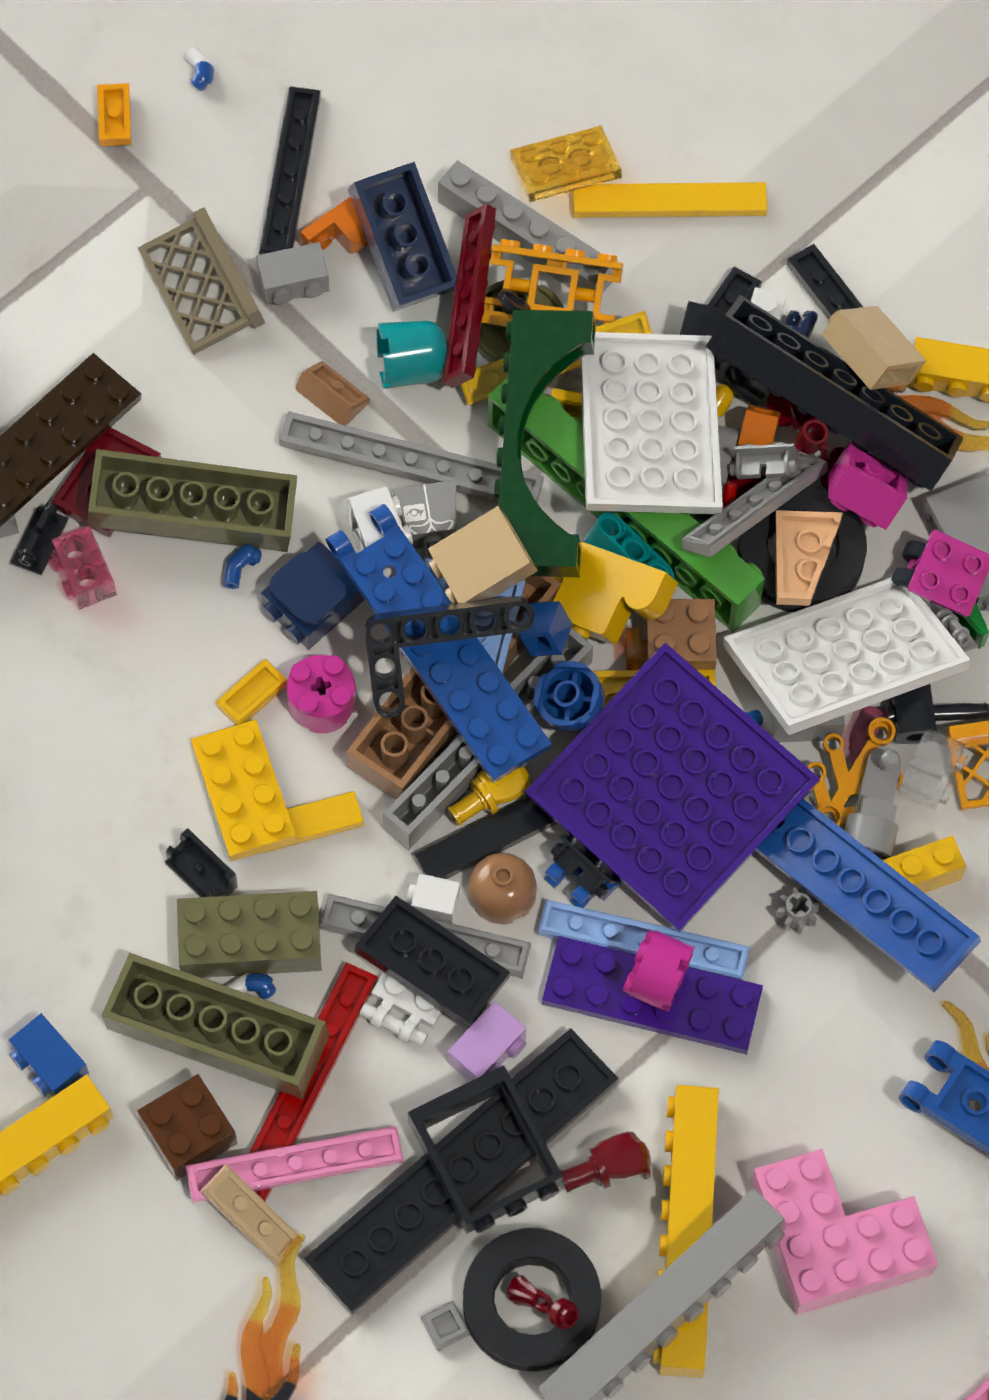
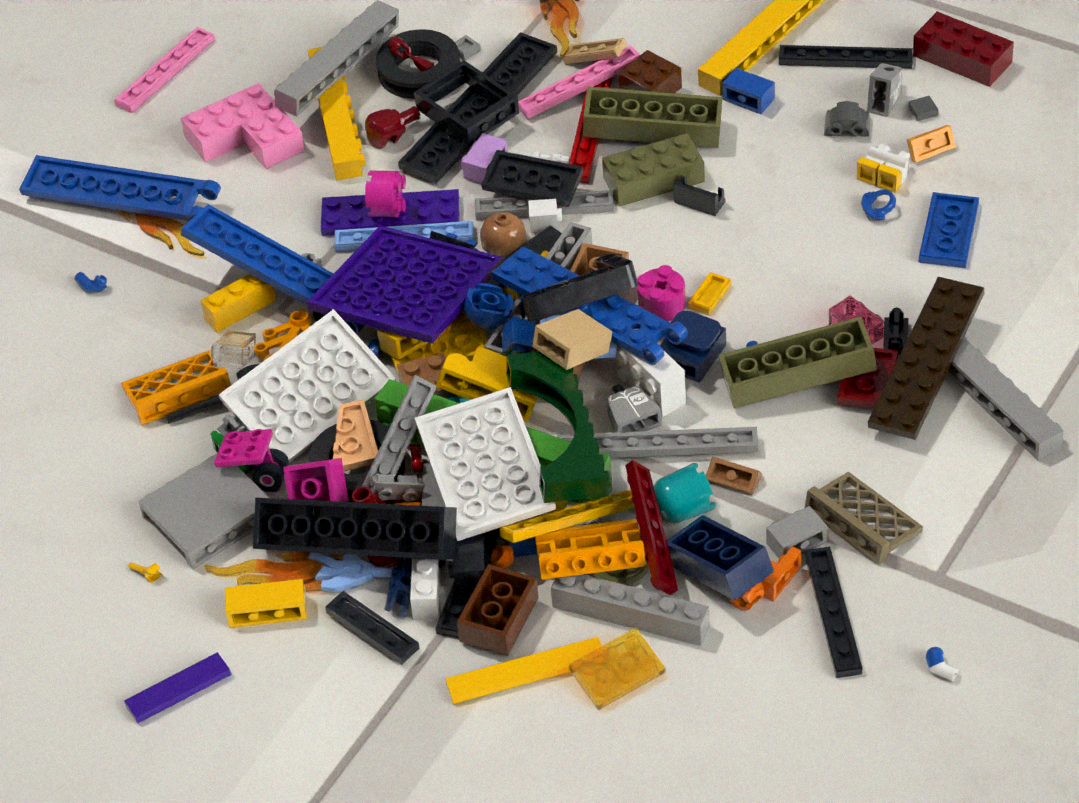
camera: 170 degrees right, 20 degrees down
light orange plate [97,83,132,146] -> none
yellow plate [191,719,297,862] -> none
yellow tile [264,791,364,853] -> none
black piece [498,288,531,315] -> none
tan brick [821,306,926,390] -> none
light grey piece [844,747,901,860] -> none
none -> reddish brown brick [457,564,539,656]

